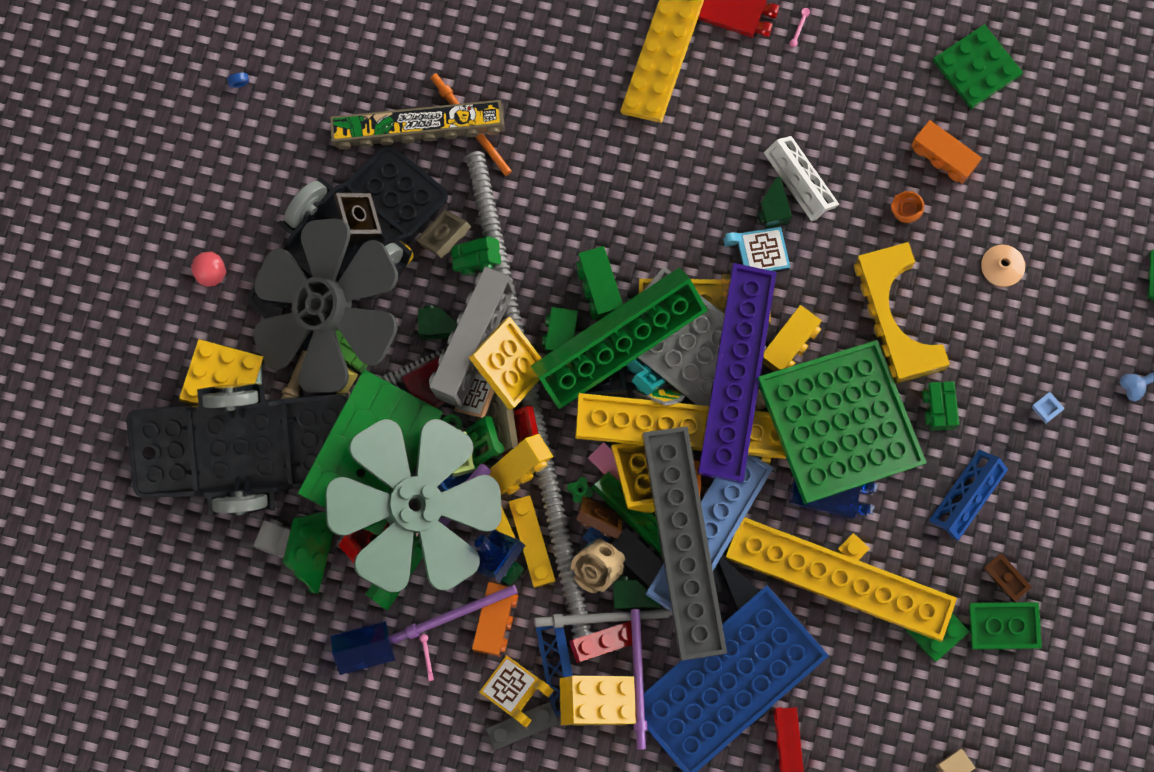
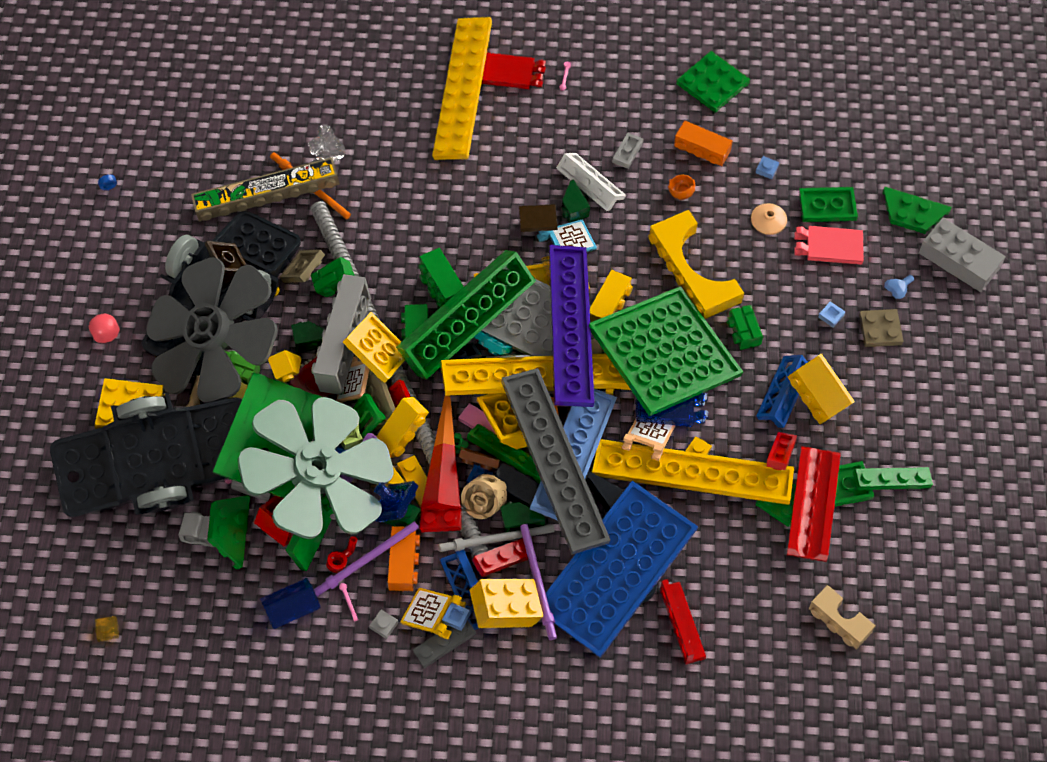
camera: 15 degrees left, 15 degrees down
reddish brown plate [983,553,1032,603] -> none
none -> clear yellow plate [95,616,119,642]
none -> yellow slope [268,350,302,382]
none -> clear head [308,124,346,163]
none -> red plate [326,536,358,573]
none -> light grey plate [369,610,398,639]
none -> red plate [420,395,462,532]
none -> medium blue plate [442,603,471,631]
none -> dark brown slope [519,204,558,232]
none -> light grey plate [612,133,644,169]
none -> flag [622,412,676,461]
none -> medium blue plate [755,156,779,179]
none -> red plate [766,432,797,471]
none -> red plate [786,446,841,562]
none -> yellow slope [787,354,855,424]
none -> coral tile [794,226,864,265]
none -> green plate [799,187,858,222]
none -> plate [853,467,933,490]
none -> dark tan plate [859,309,904,347]

